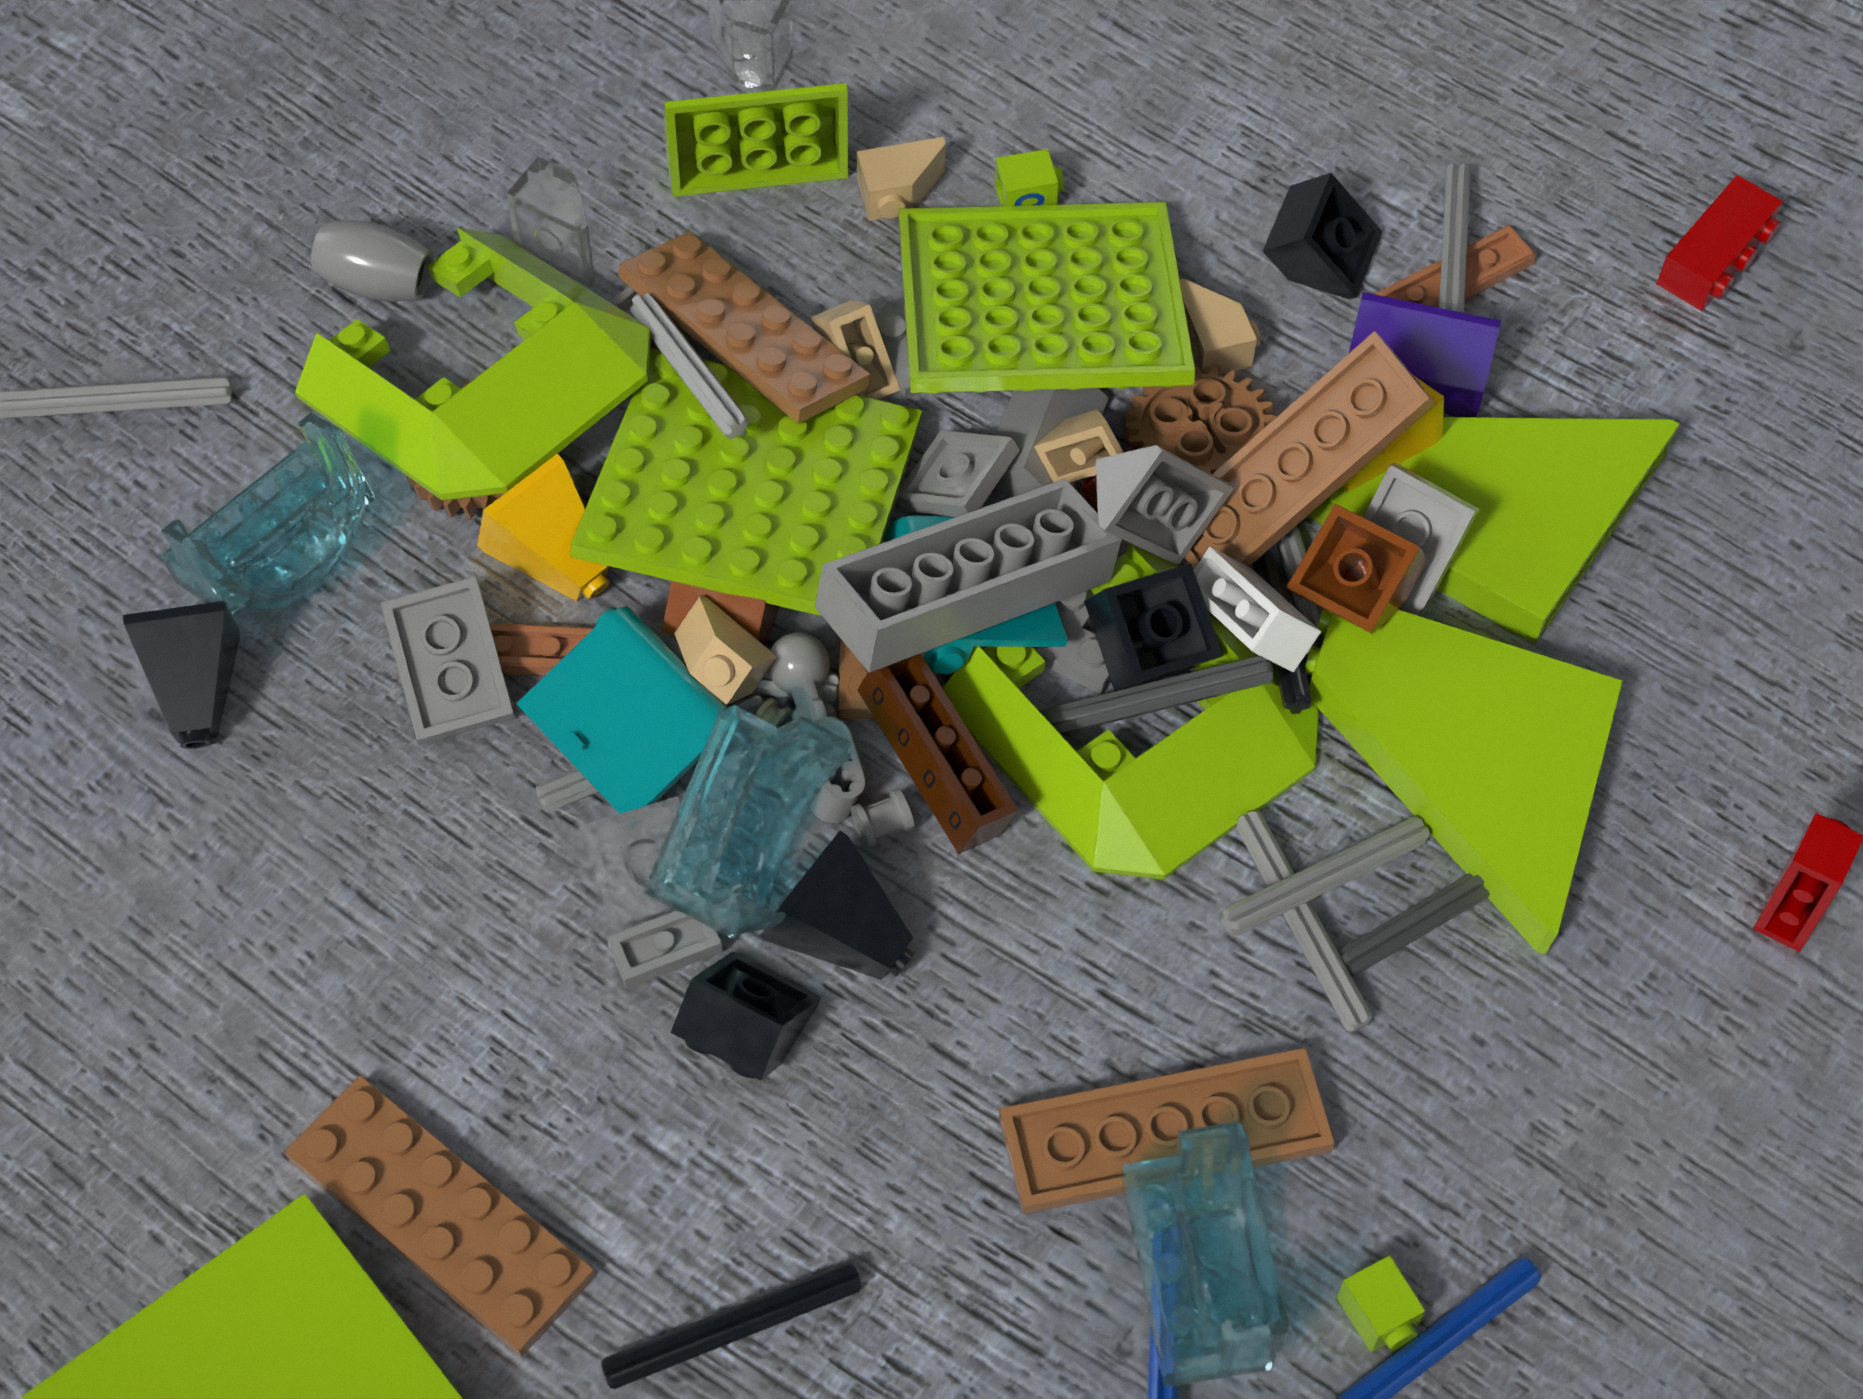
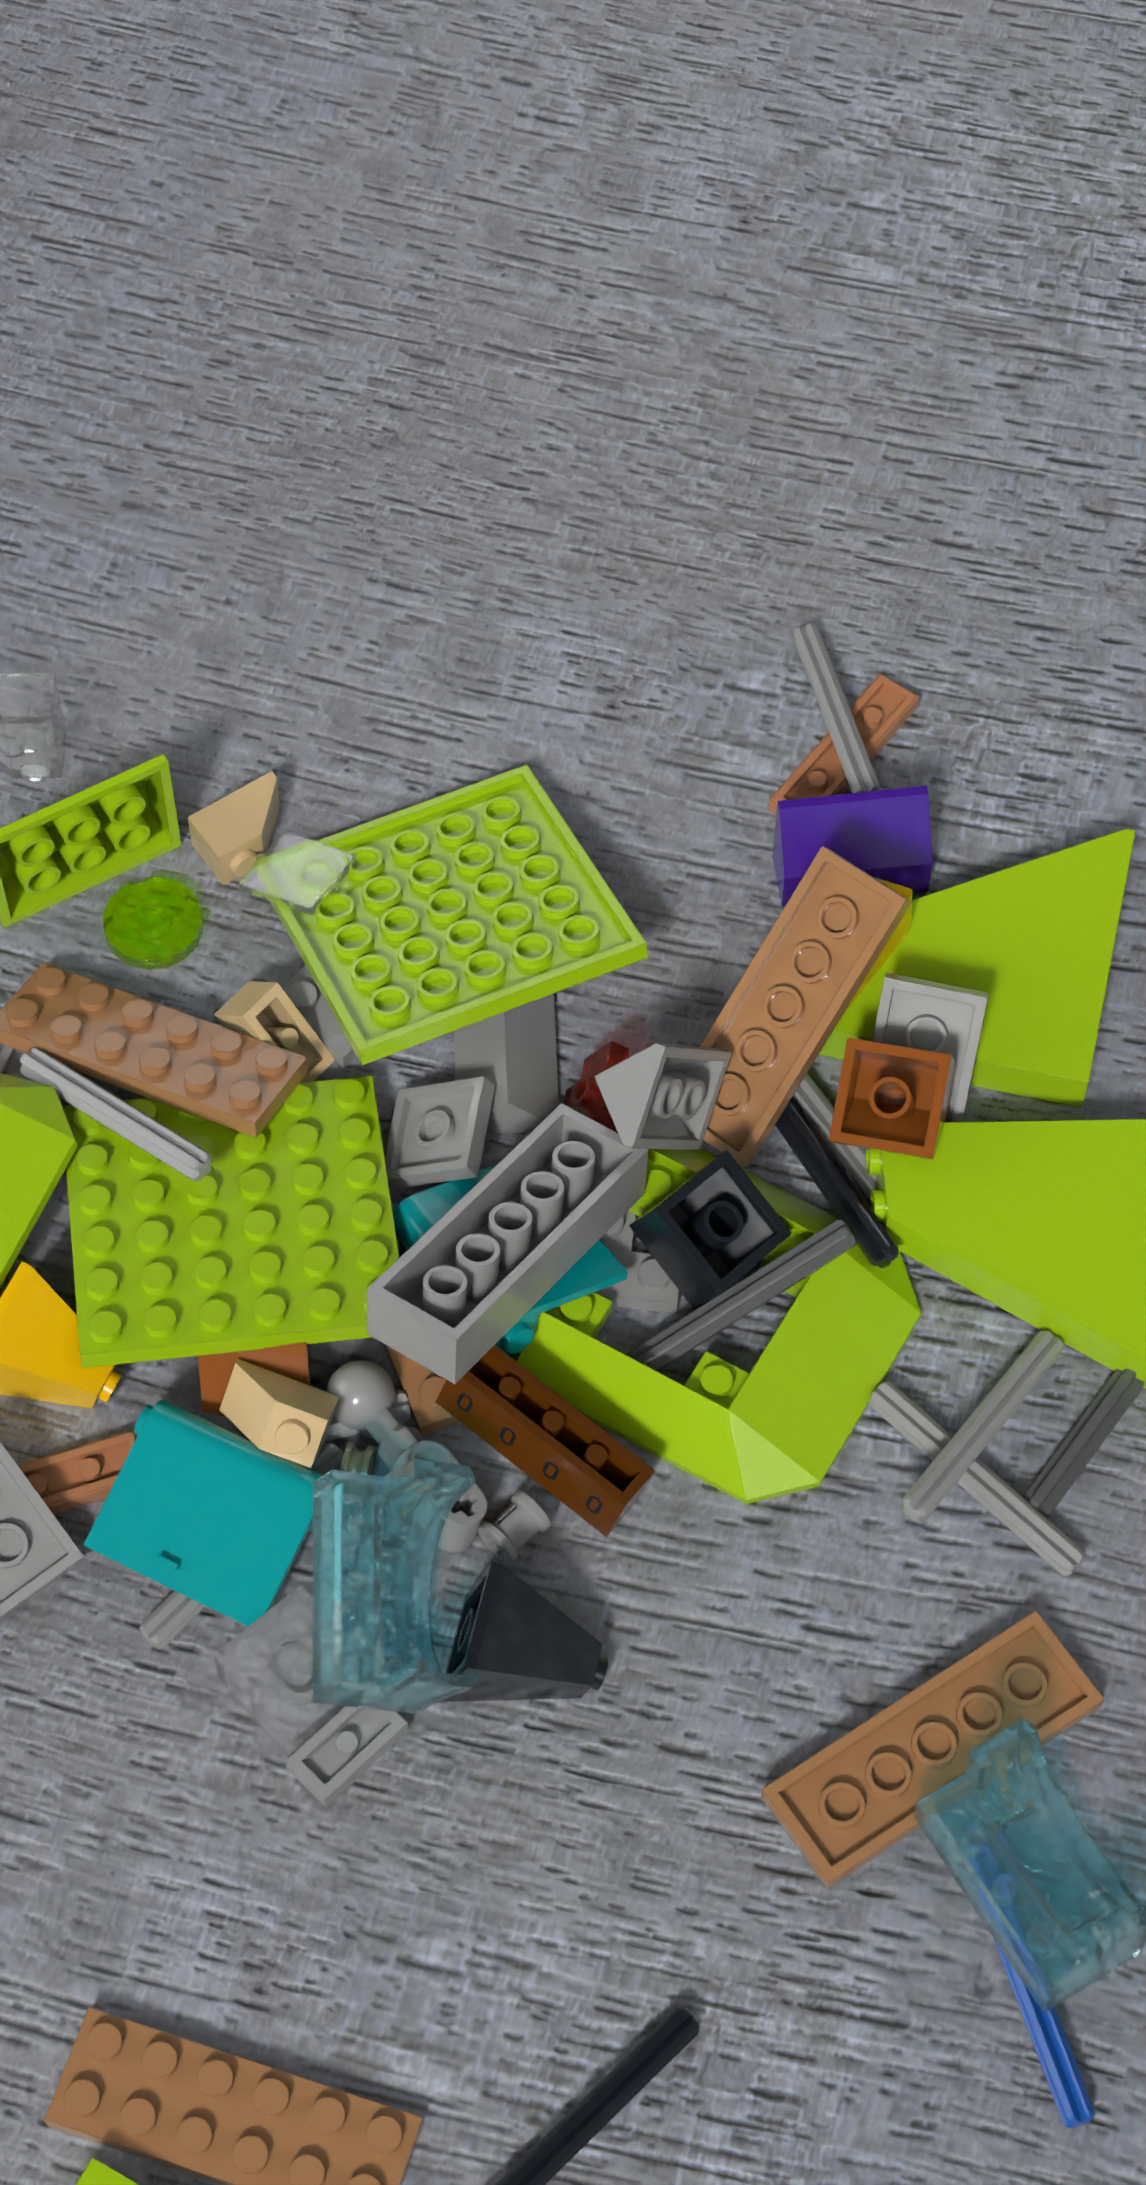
camera: 20 degrees left, 0 degrees up
black slope [670,951,821,1081] -> none
lime brick [994,149,1064,206] -> none
tan slope [1034,409,1124,483] -> none
medium nougat gear [1125,365,1277,474] -> none
tan slope [1179,278,1260,375] -> none
white brick [1194,547,1321,672] -> none
black slope [1263,173,1383,300] -> none
red brick [1656,175,1783,311] -> none
none -> clear neon green tile [103,876,203,970]
none -> clear piece [239,831,357,916]

